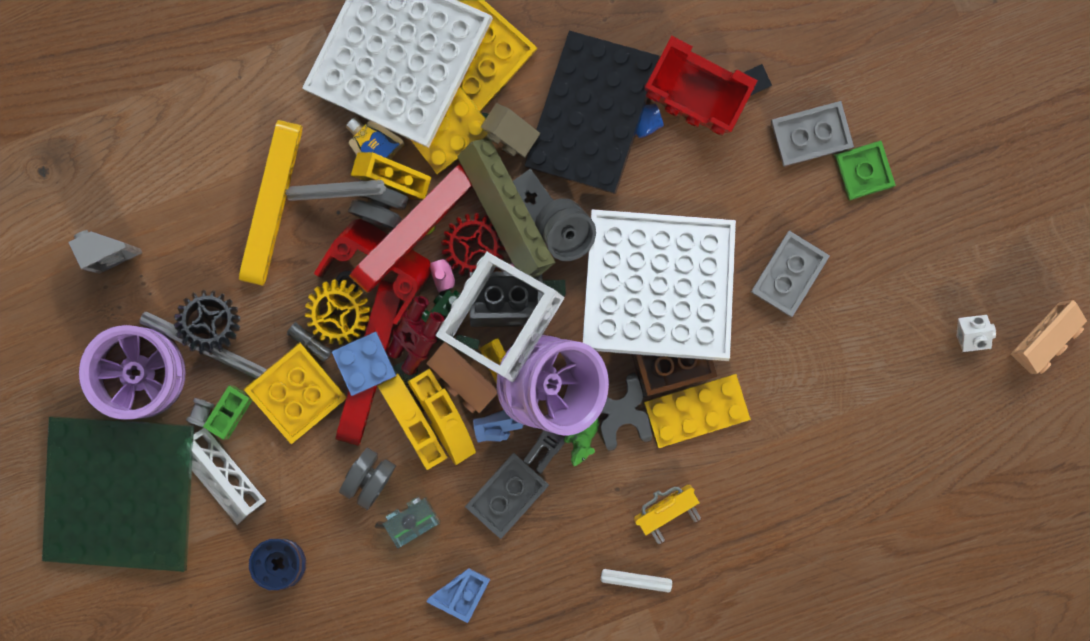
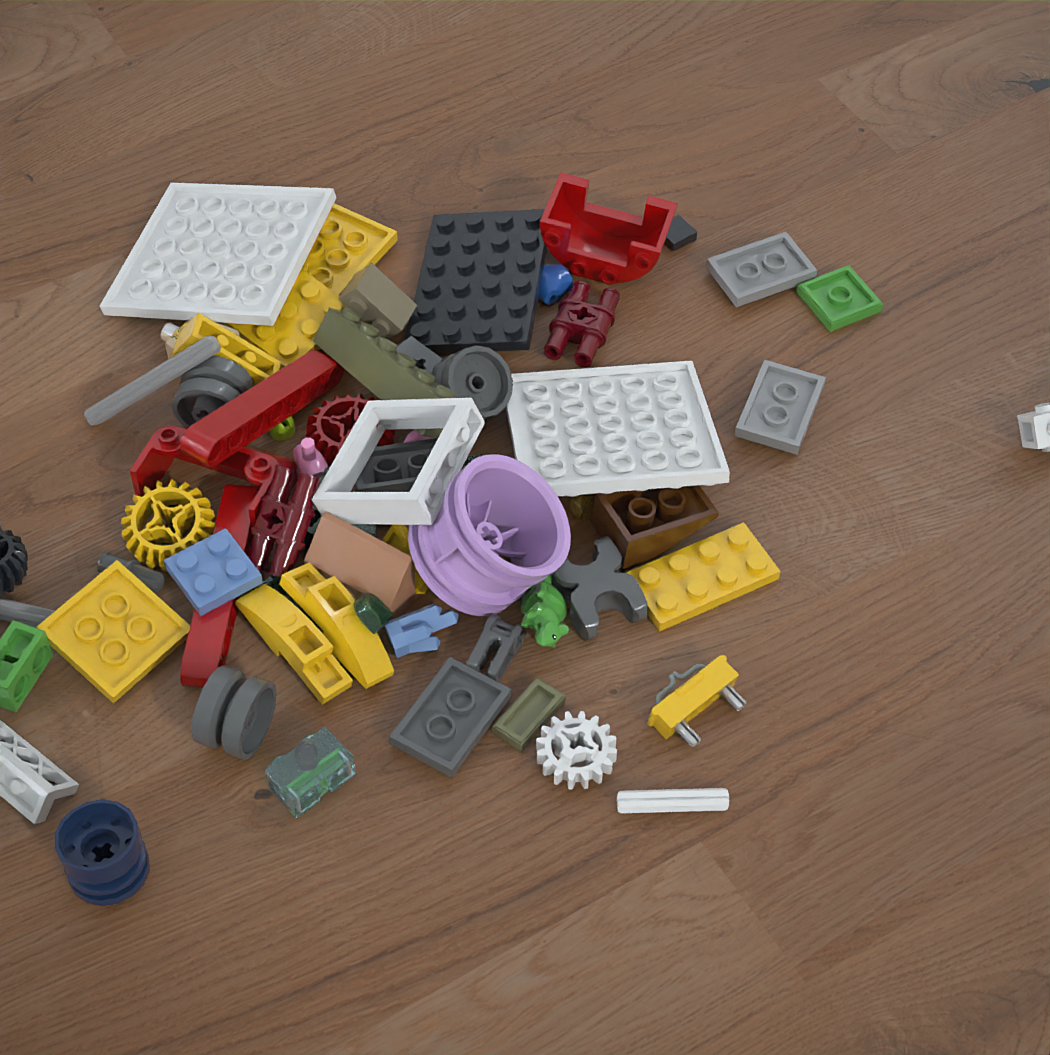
camera: 10 degrees left, 35 degrees down
yellow beam [239,120,303,286] -> none
medium blue wing [427,568,490,623] -> none
none -> clear green tile [354,592,392,634]
none -> olive tile [492,677,566,752]
none -> white gear [536,711,617,789]
none -> dark red pin [544,281,620,367]

